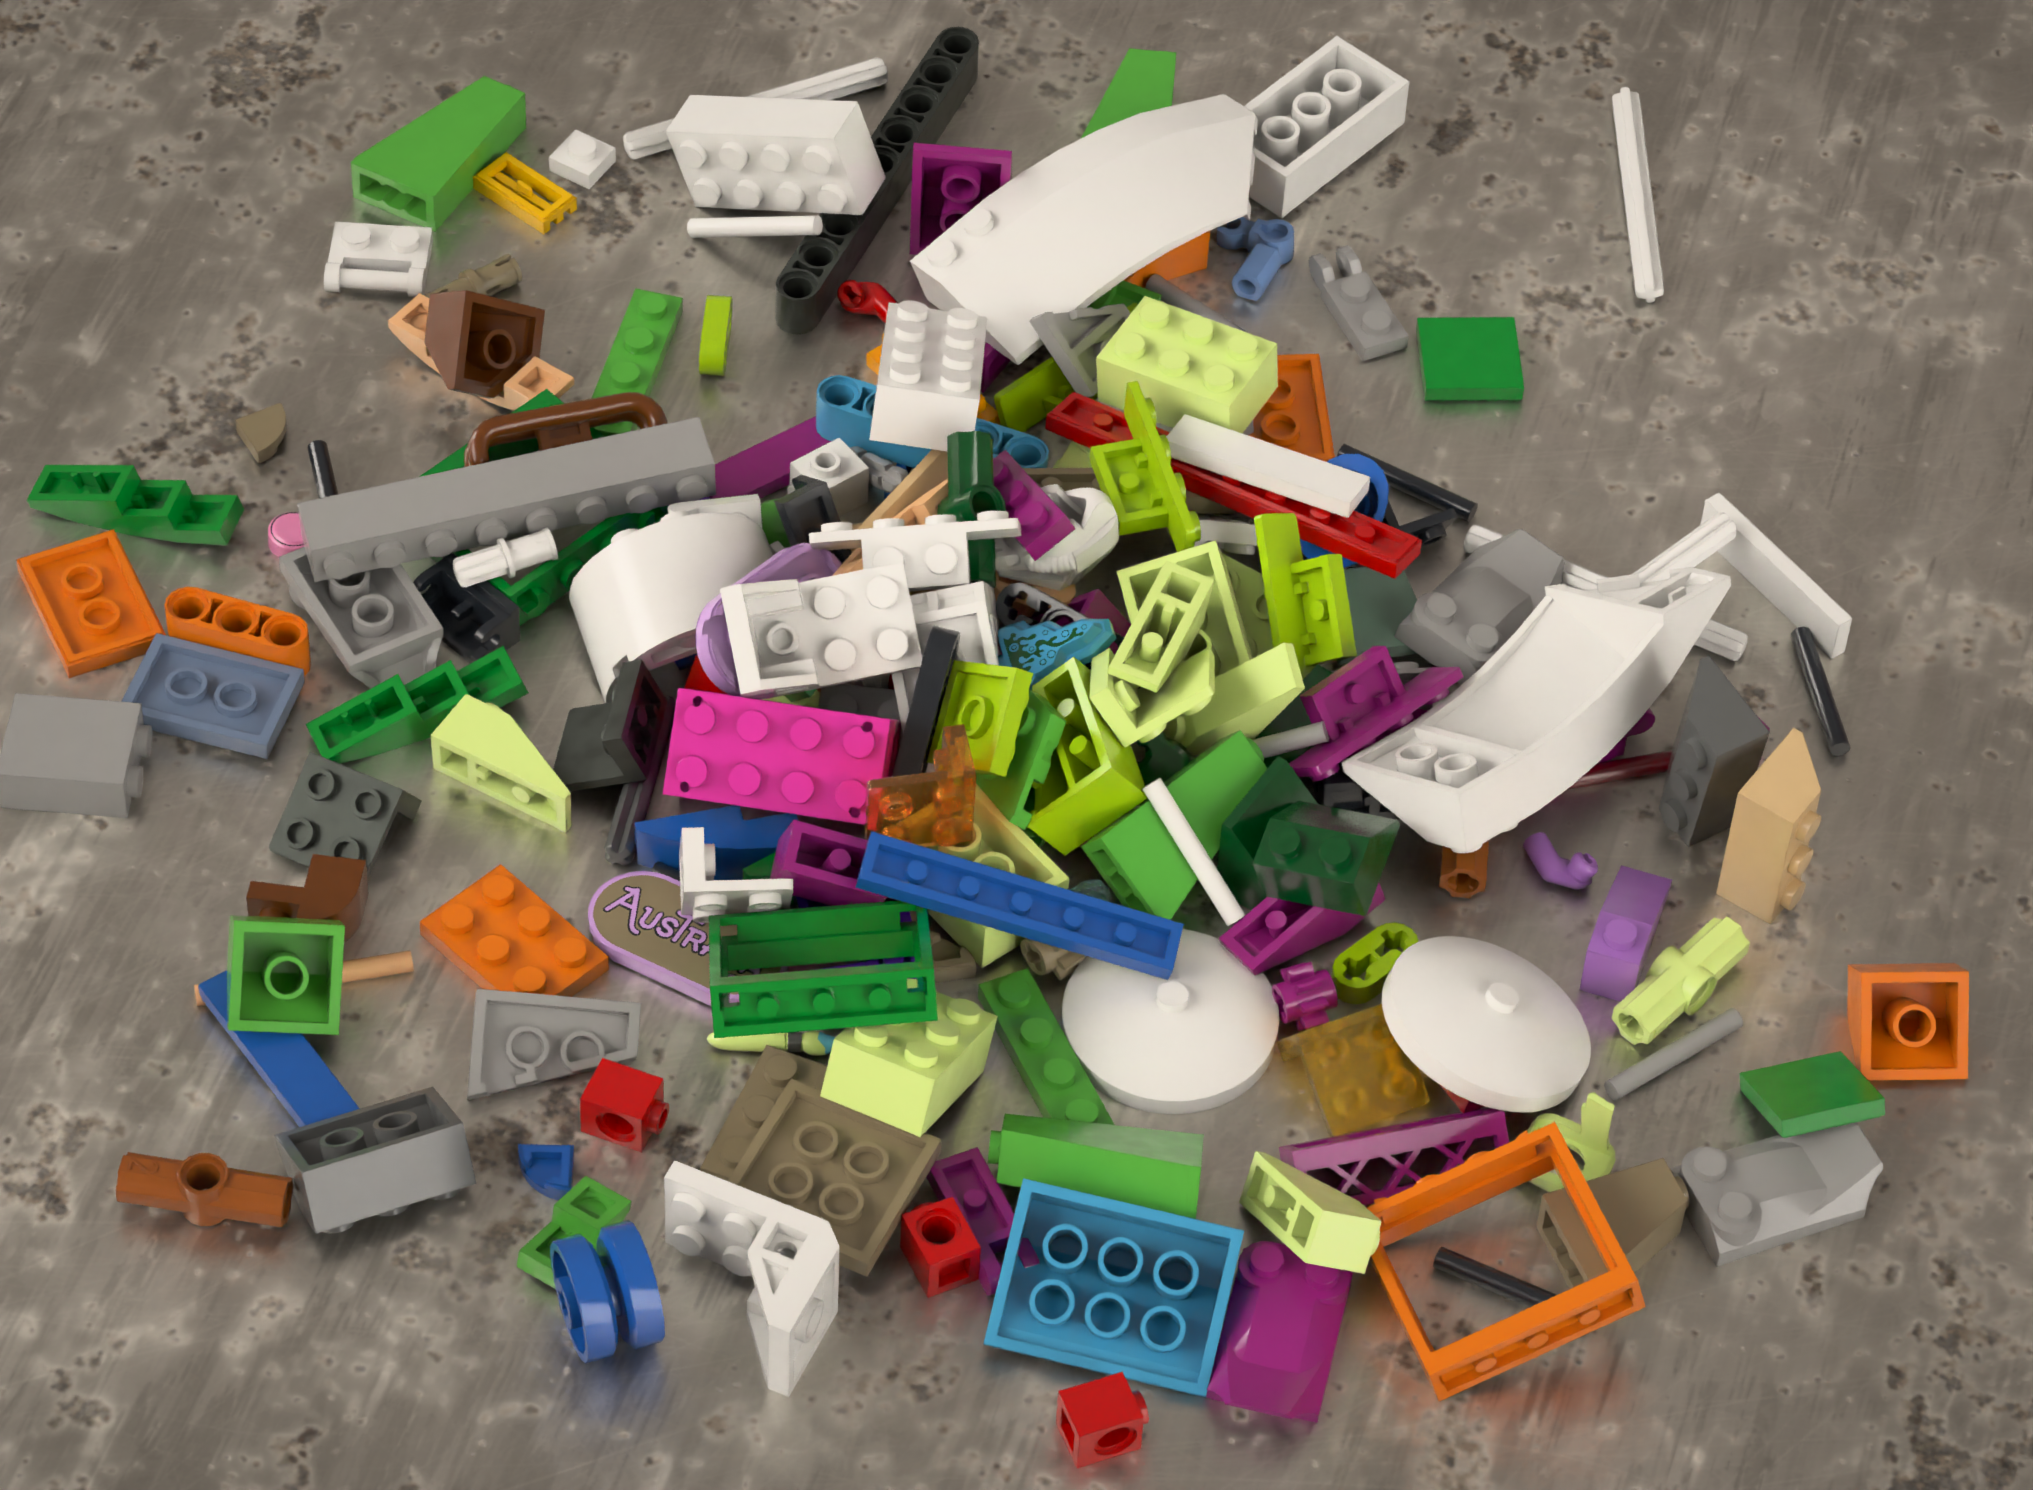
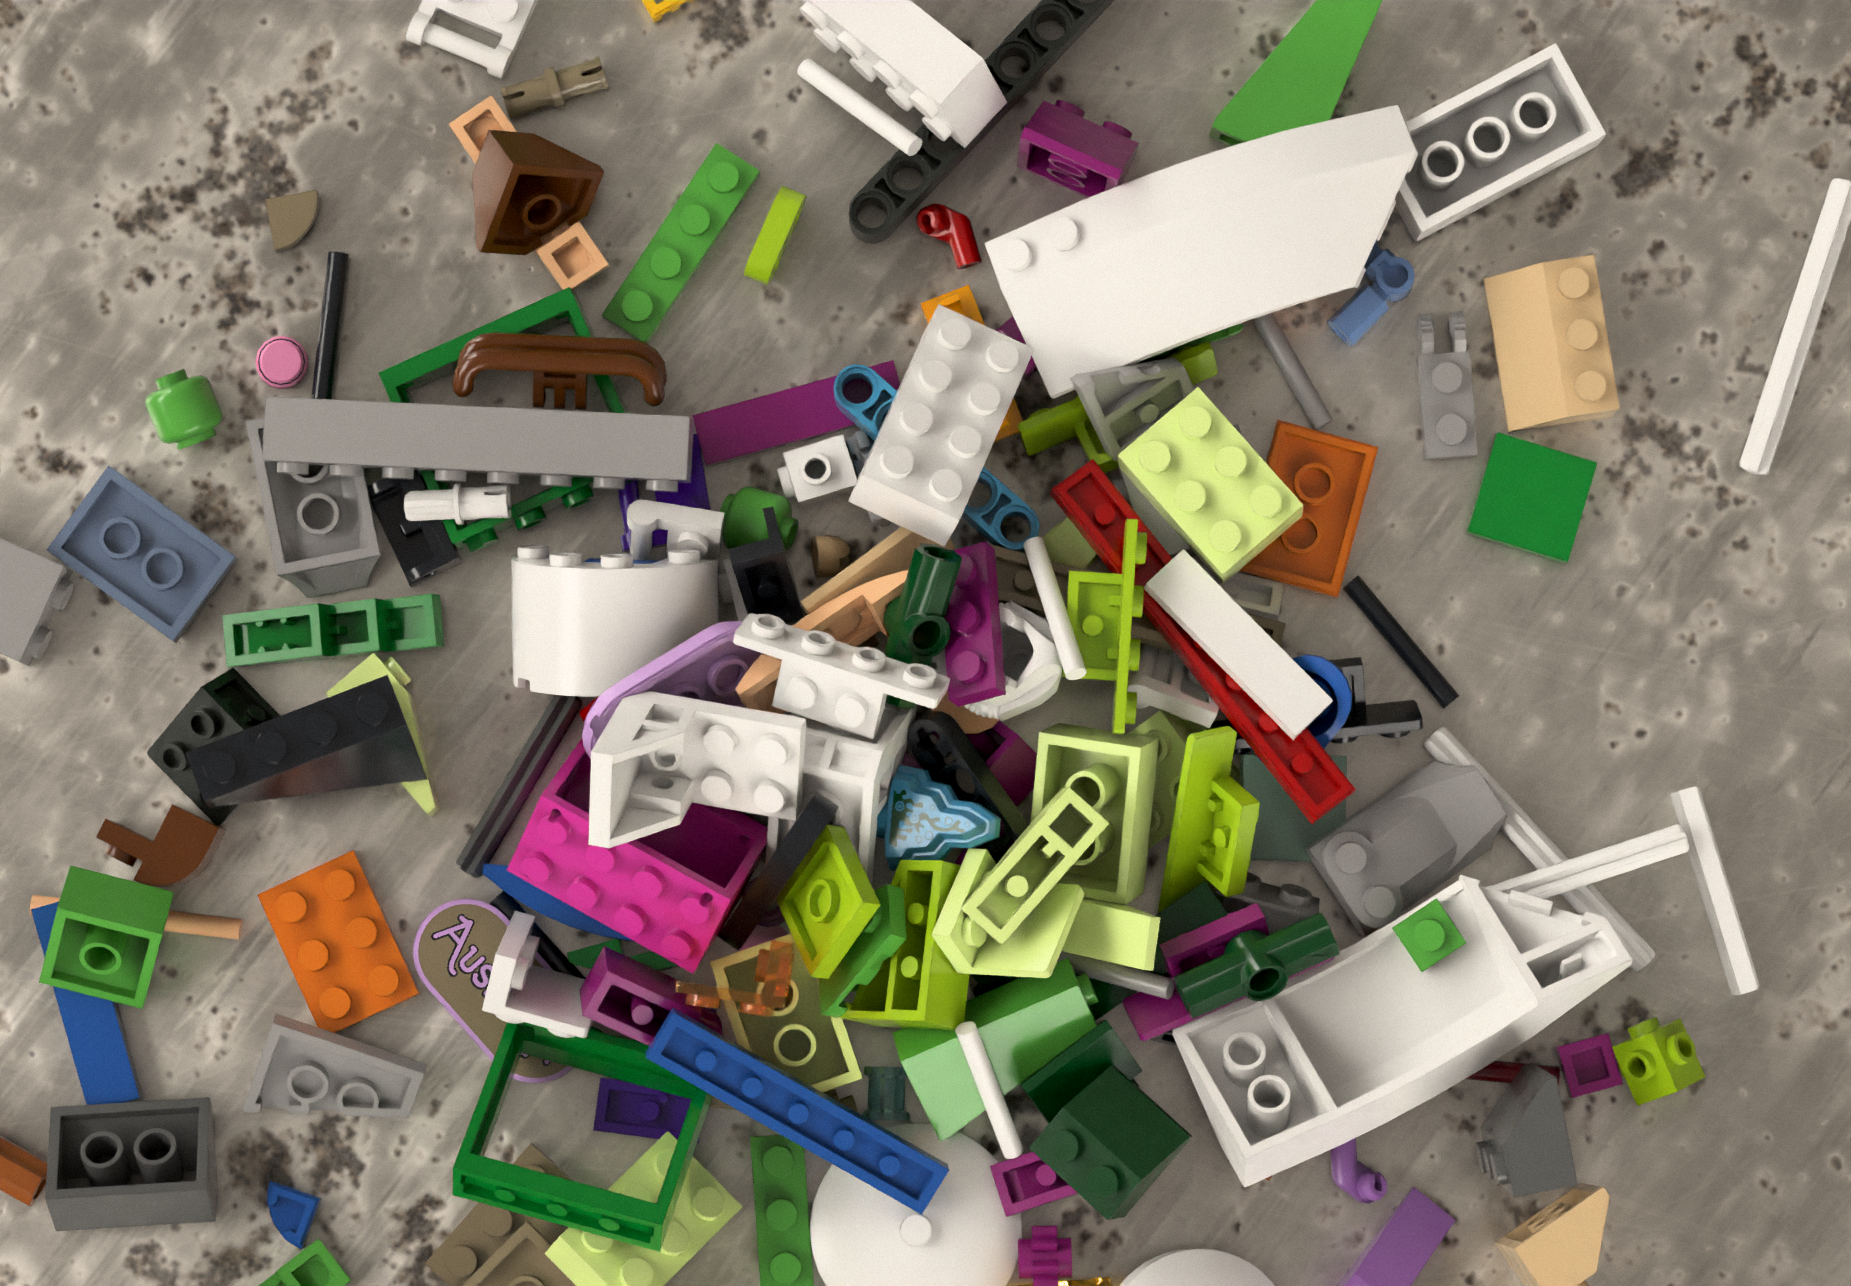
camera: 20 degrees right, 35 degrees up
orange tile [16,529,166,678] -> none
green slope [26,465,245,546] -> none
orange beam [164,587,311,677] -> none
pearl dark grey bracket [553,659,667,791] -> none
red brick [580,1058,669,1153] -> none
yellowish green piece [707,1030,835,1056] -> none
lime beam [1331,922,1419,1005] -> none
black bar [1791,627,1850,756] -> none
none -> bright green head [145,369,223,450]
none -> black wedge [185,675,427,808]
none -> white bar [1023,537,1087,680]
none -> dark green piece [1173,913,1340,1019]
none -> bright green plate [1392,898,1467,972]
none -> tan slope [1483,255,1620,433]
none -> lime brick [1612,1017,1706,1106]

